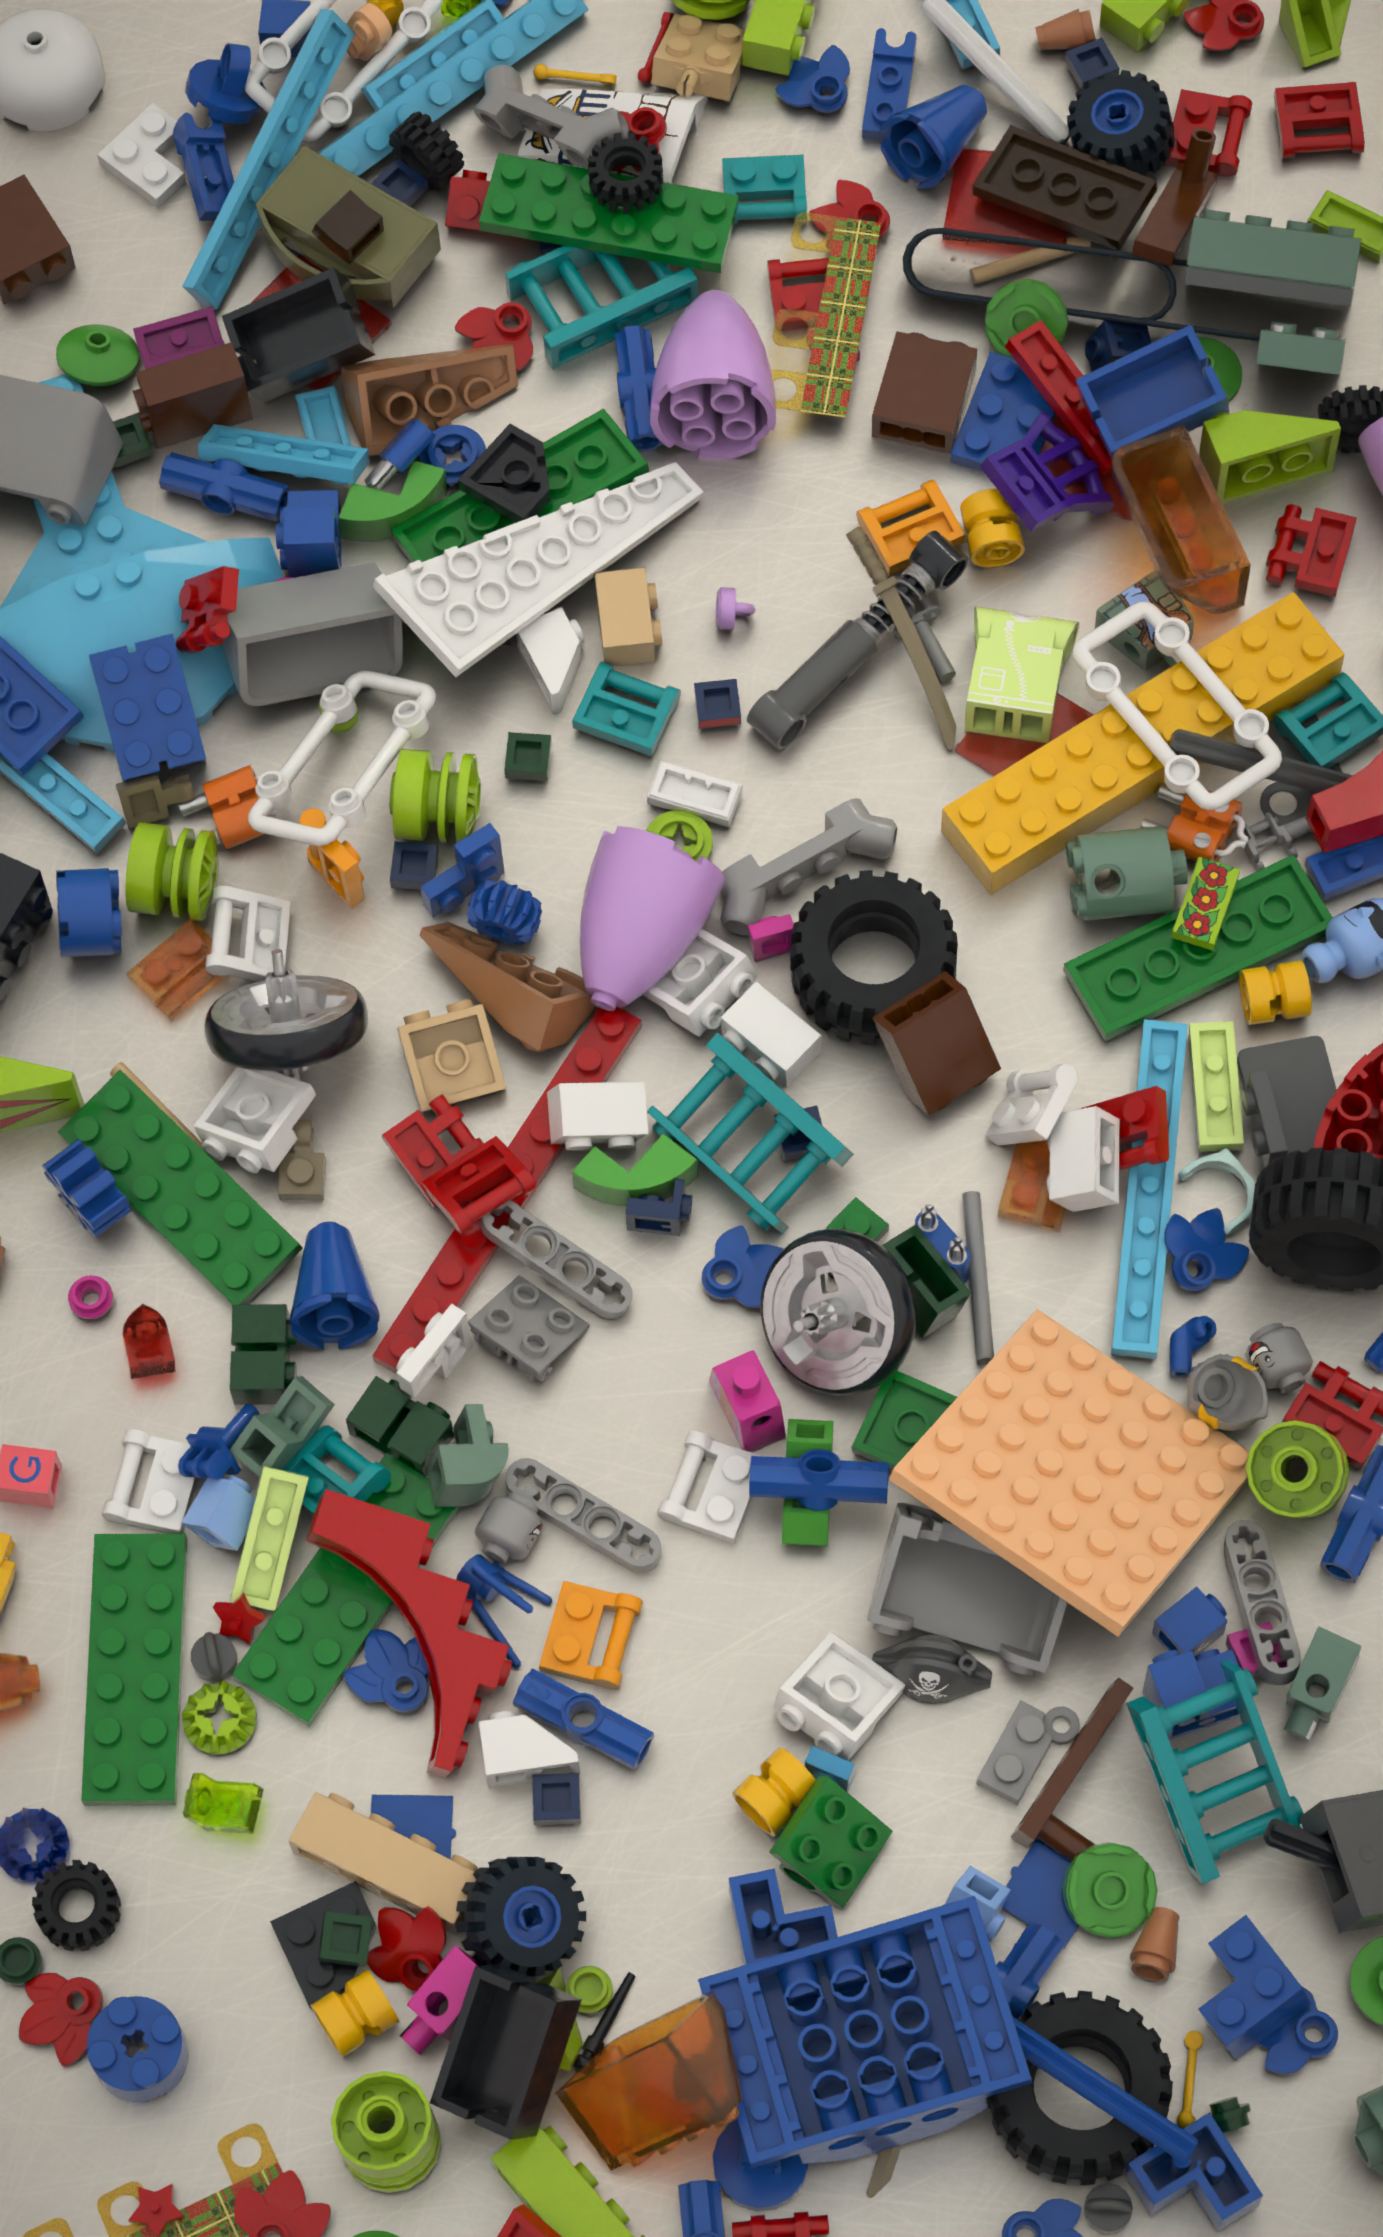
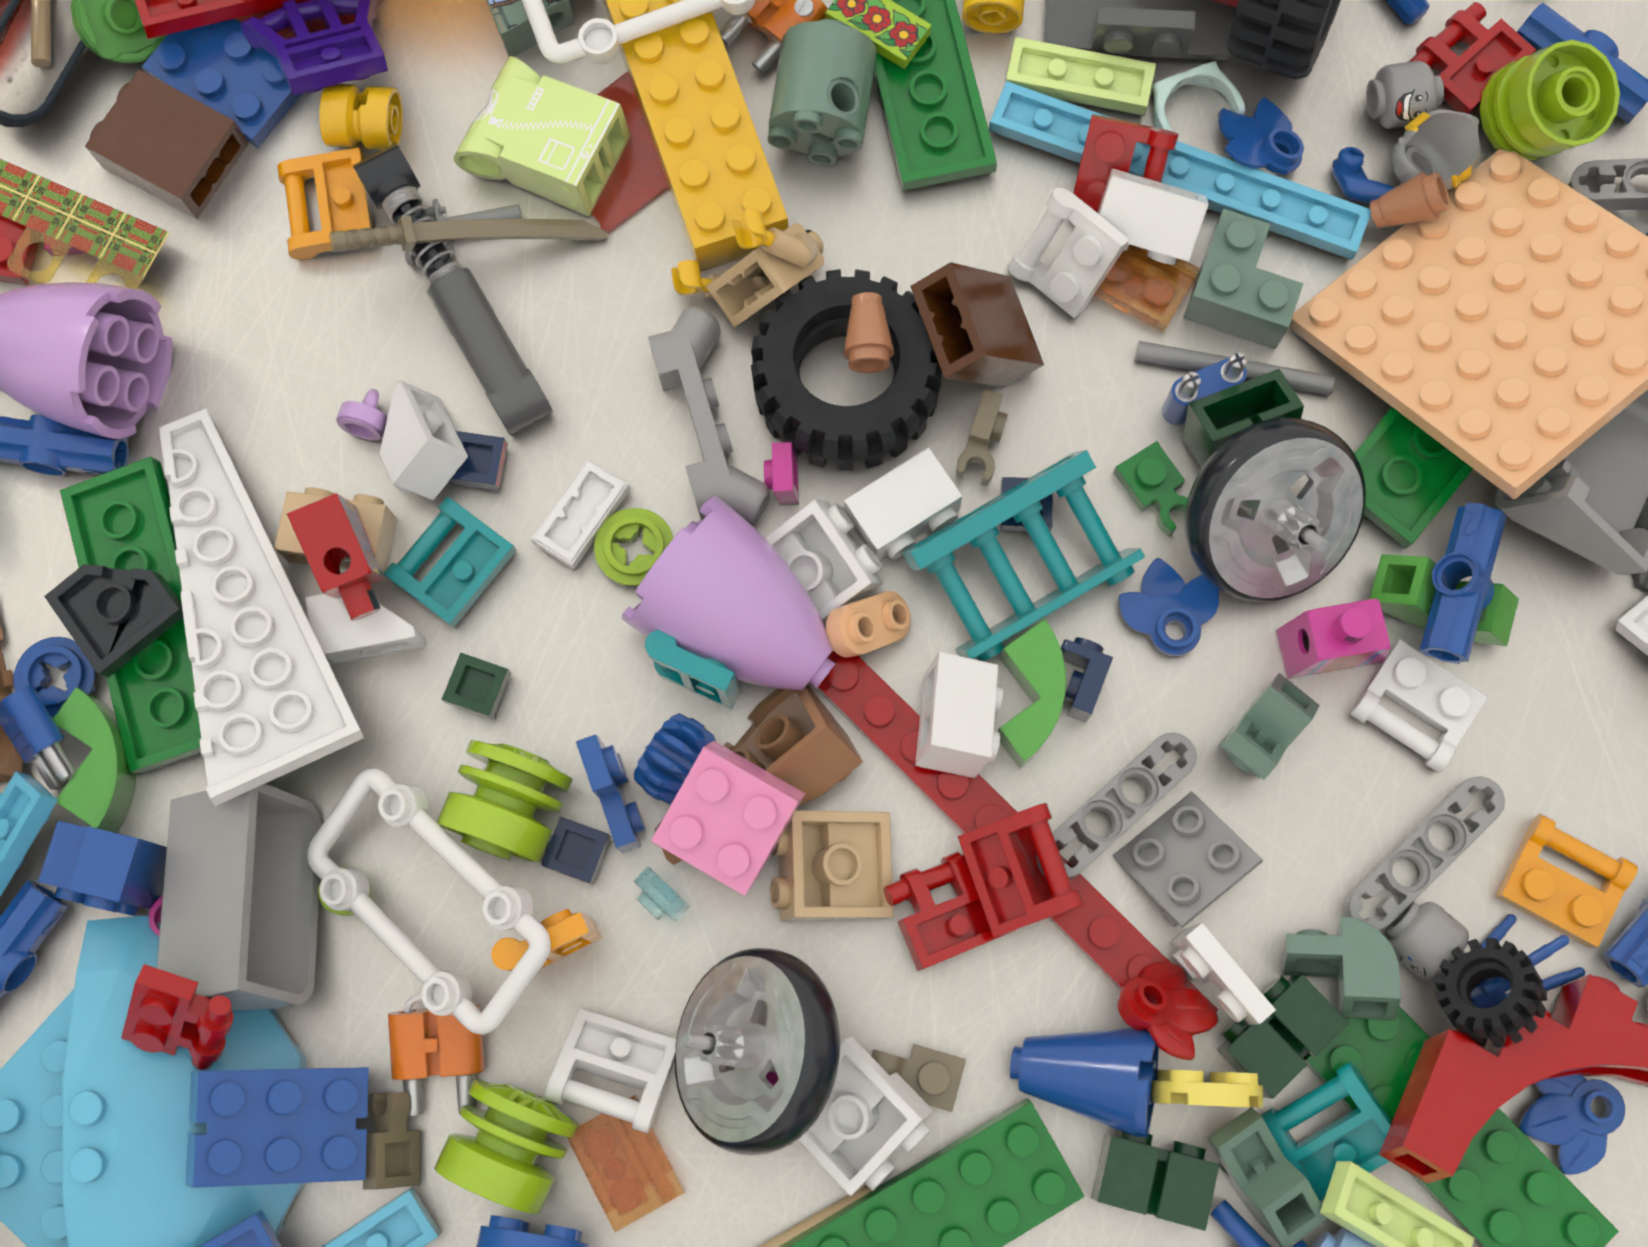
camera: 75 degrees left, 10 degrees up
none -> red torso [287,493,384,621]
none -> white slope [379,380,468,500]
none -> clear light blue plate [634,866,690,922]
none -> teal plate [645,629,741,710]
none -> bright pink brick [651,741,805,896]
none -> tan torso [671,209,824,327]
none -> light nougat plate [825,591,911,658]
none -> nougat cone [843,292,894,373]
none -> dark tan plate [956,389,1008,486]
none -> red plate [1117,962,1219,1060]
none -> light yellow plate [1151,1070,1263,1108]
none -> sand green brick [1183,208,1304,349]
none -> sand green brick [1219,673,1320,780]
none -> nougat cone [1370,171,1450,229]
none -> black tyre [1434,938,1547,1048]

